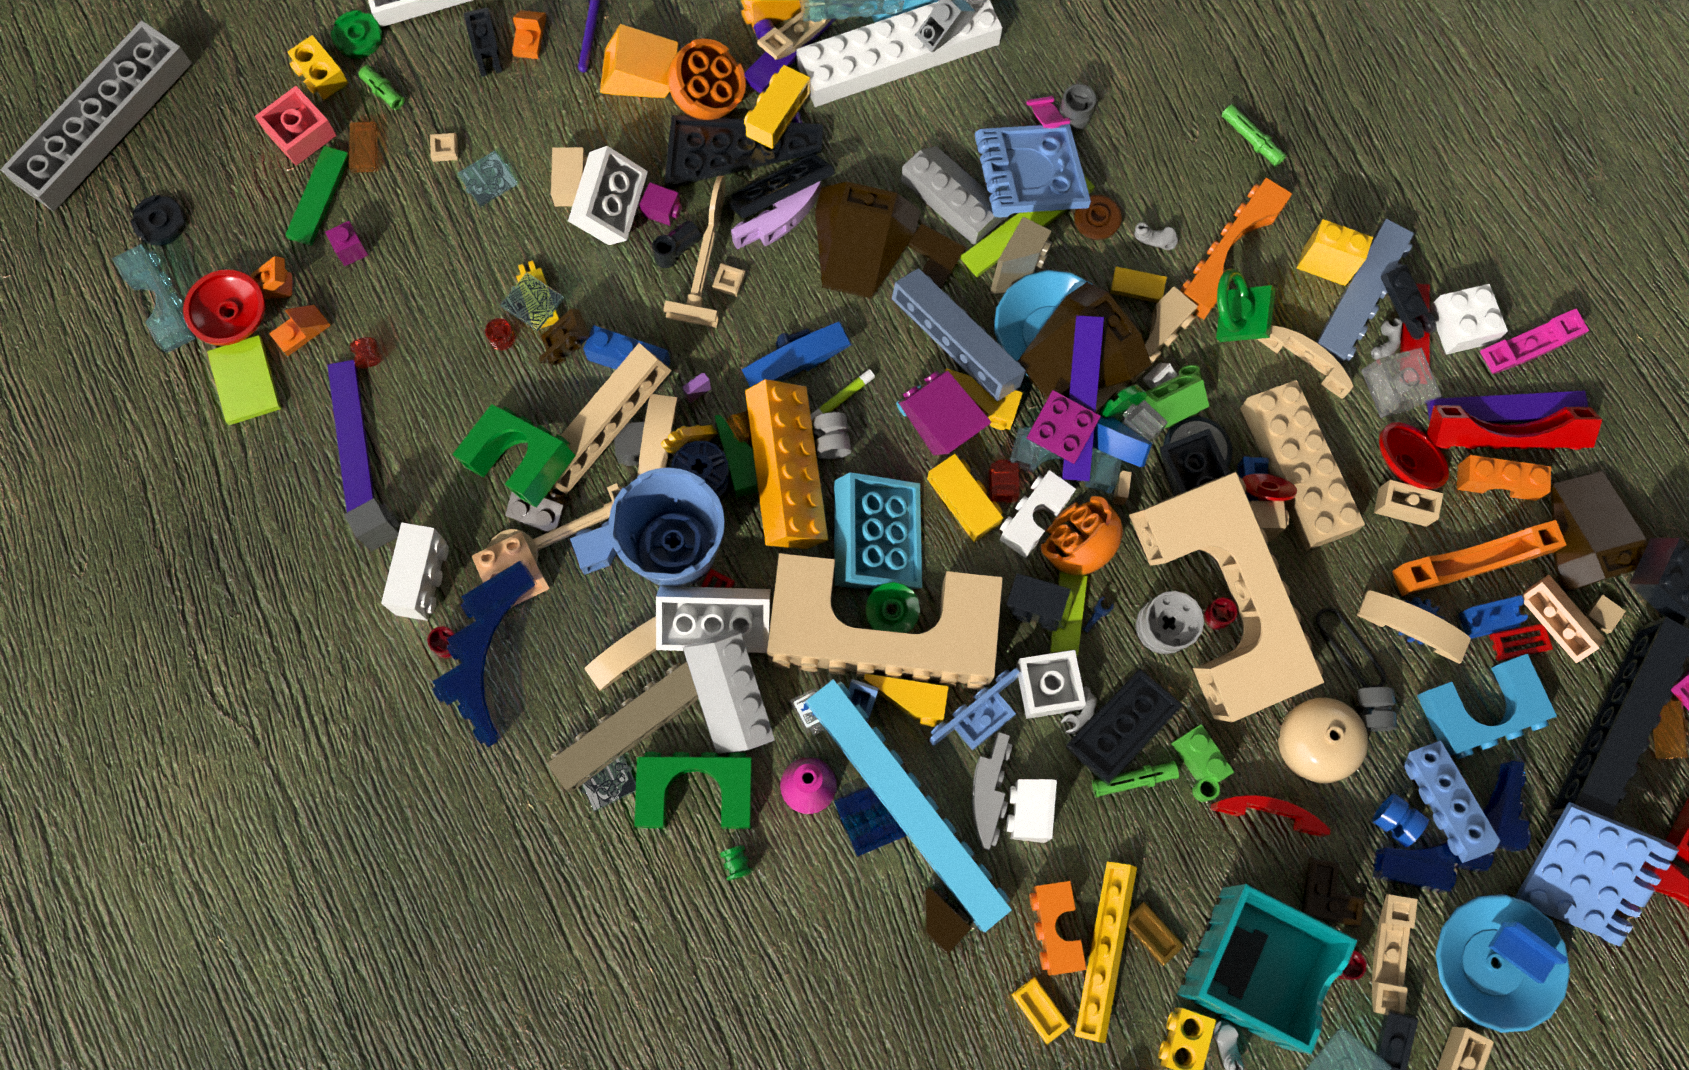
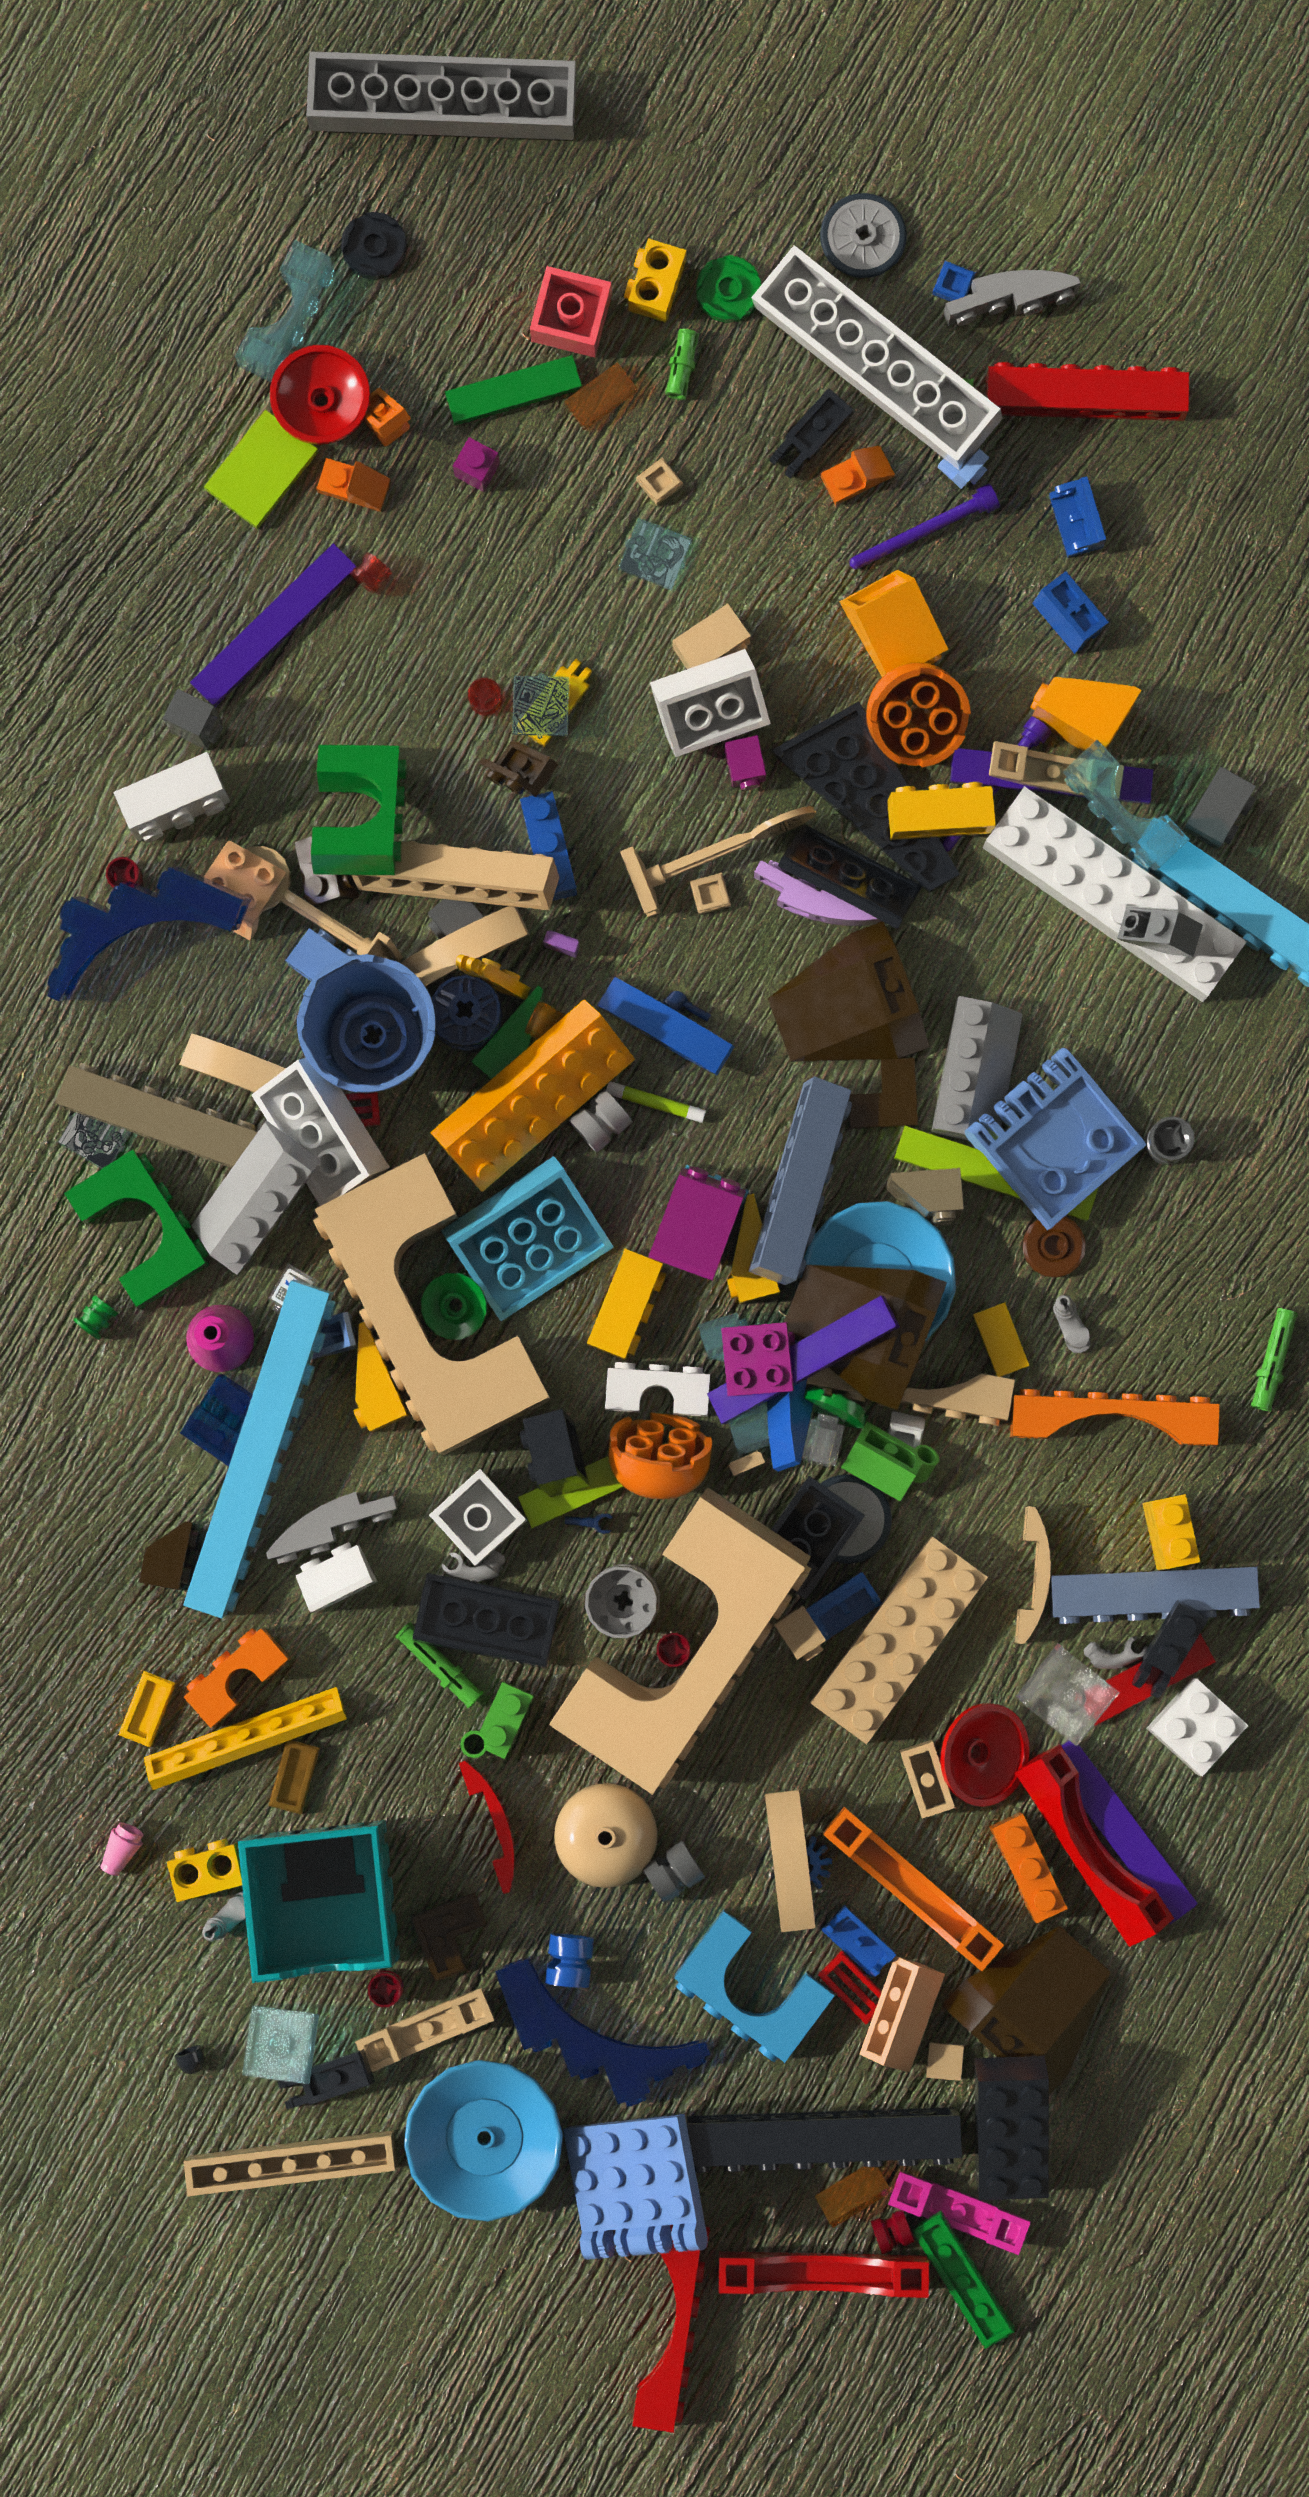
camera: 65 degrees right, 10 degrees up
black piece [652,220,702,268] -> none
medium blue bracket [930,668,1020,751] -> none
clear red brick [989,459,1020,502] -> none
dark pink piece [1027,96,1071,129] -> none
green tile [1216,268,1276,342] -> none
red dish [1242,474,1297,501] -> none
black piece [1316,608,1386,688] -> none
medium blue brick [1405,741,1500,863] -> none
dark pink slope [1480,308,1589,374] -> none
blue panel [1488,922,1568,983] -> none

